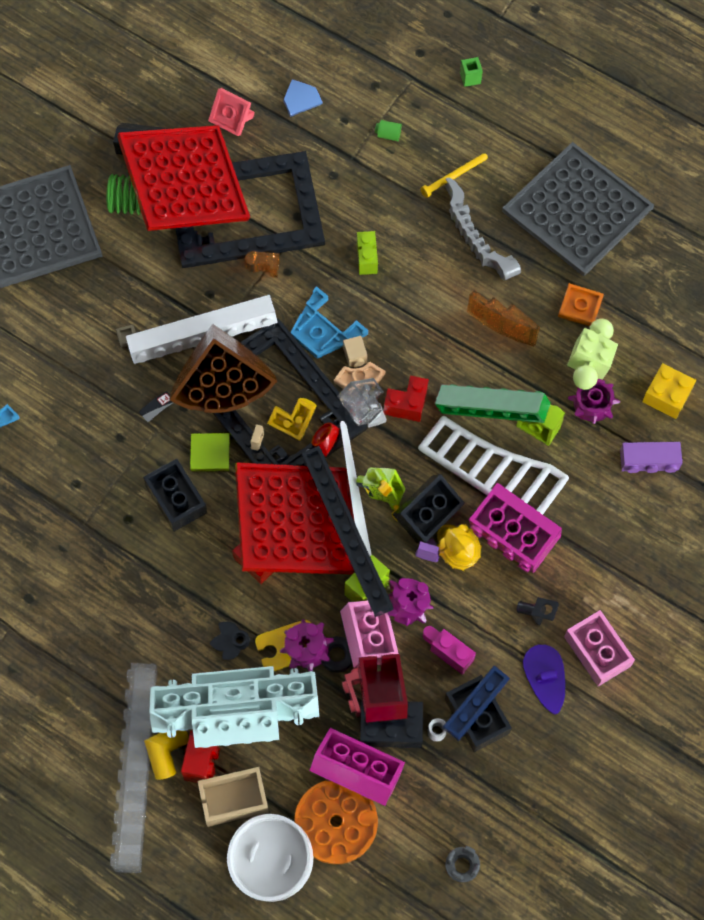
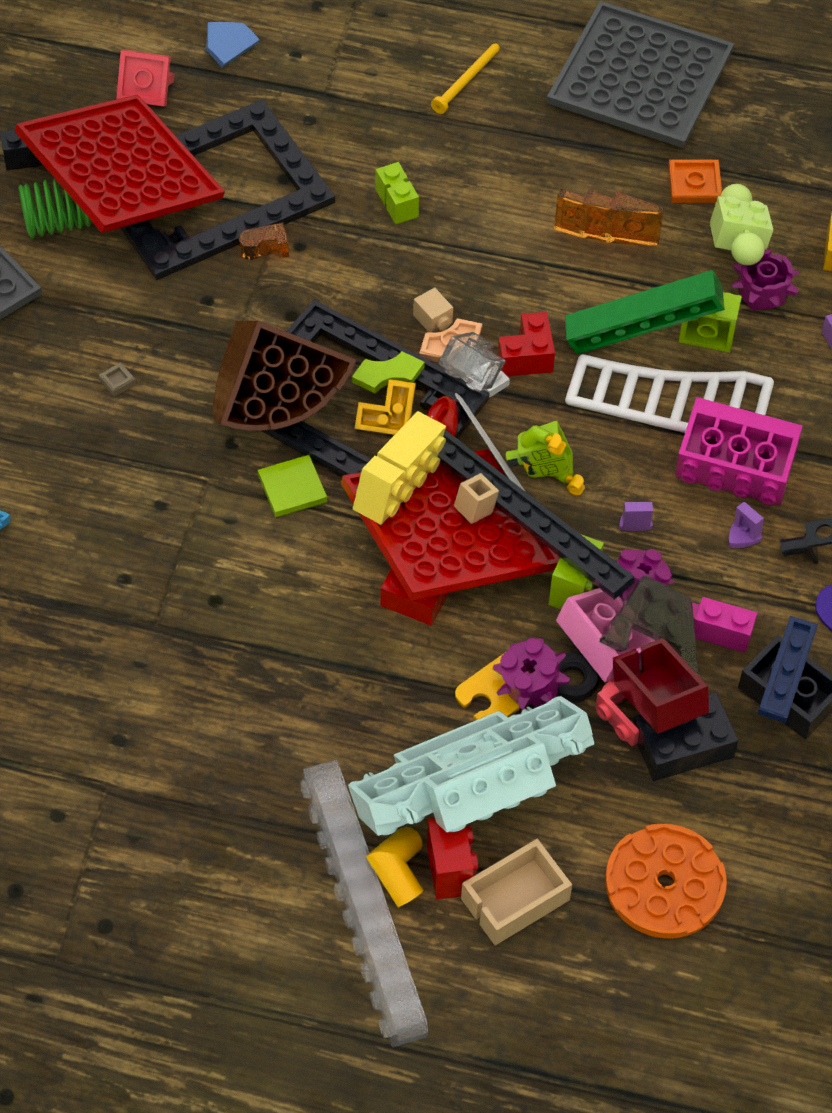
camera: 20 degrees left, 10 degrees down
white brick [126,295,277,364] -> none
sticker [139,391,174,422] -> none
black brick [143,459,207,532] -> none
black plate [210,622,250,660] -> none
white piece [227,814,313,902] -> none
tan tile [251,424,264,451] -> none
dark azure wing [290,286,368,359] -> none
dark pink brick [310,728,405,806] -> none
bright green brick [375,120,402,141] -> none
black brick [392,474,465,543] -> none
white beam [428,718,446,741] -> none
yellow head [437,524,482,571] -> none
light grey piece [445,177,521,281] -> none
none -> lime tile [352,351,425,393]
none -> light yellow piece [353,411,446,525]
none -> tan brick [454,473,499,524]
none -> clear smoke wing [599,575,699,676]
none -> medium lavender tile [728,502,764,548]

